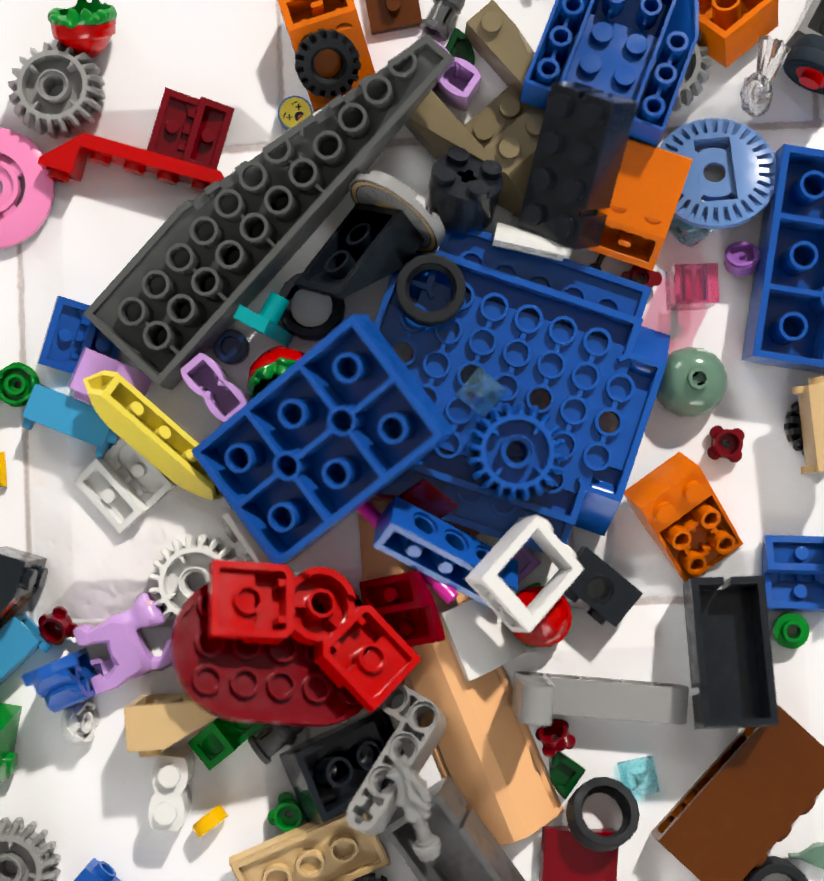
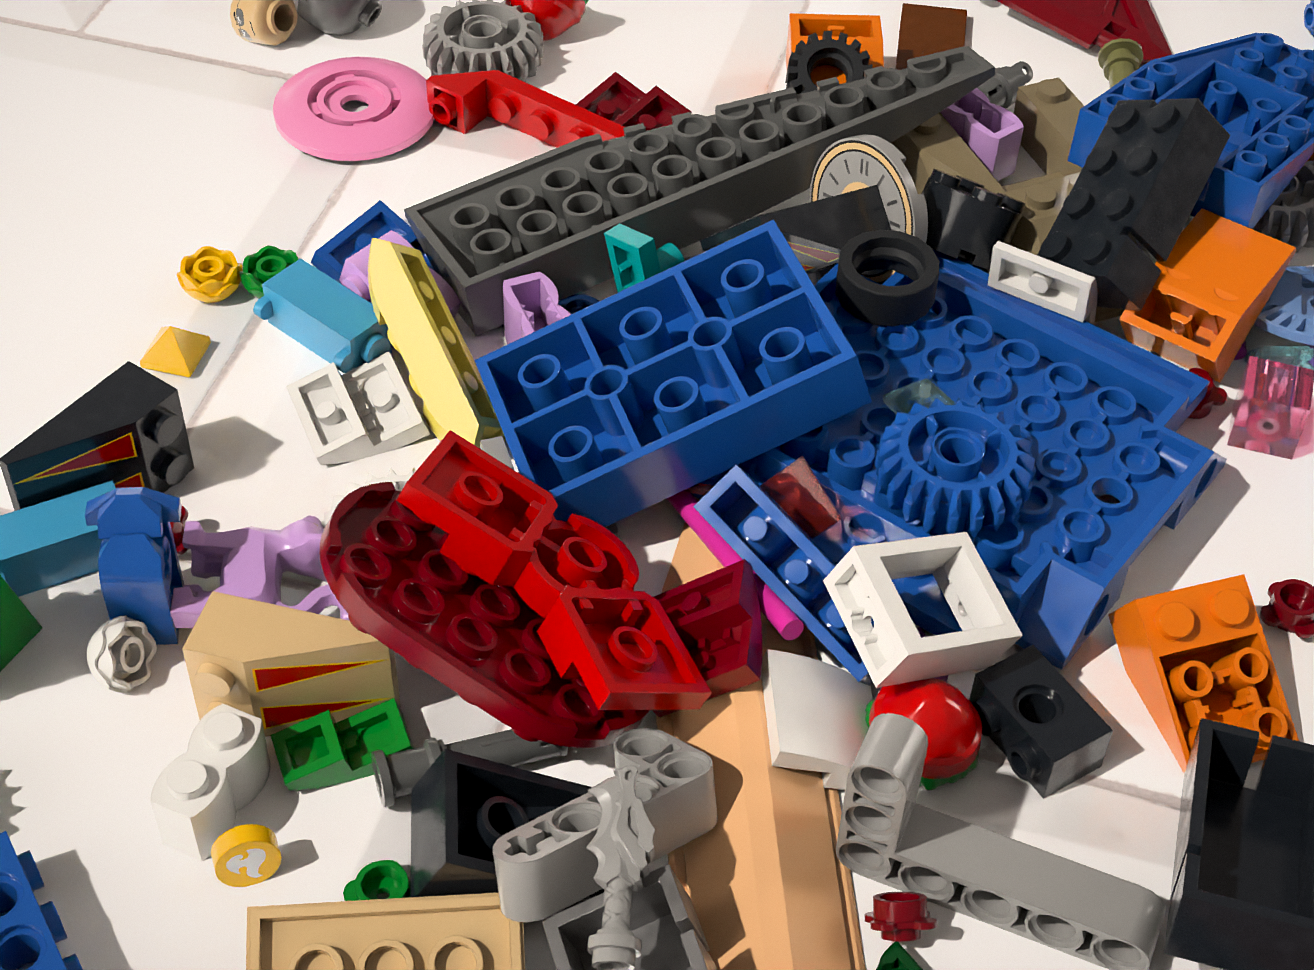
camera: 20 degrees right, 40 degrees down
sand green cylinder [656,347,727,417] -> none

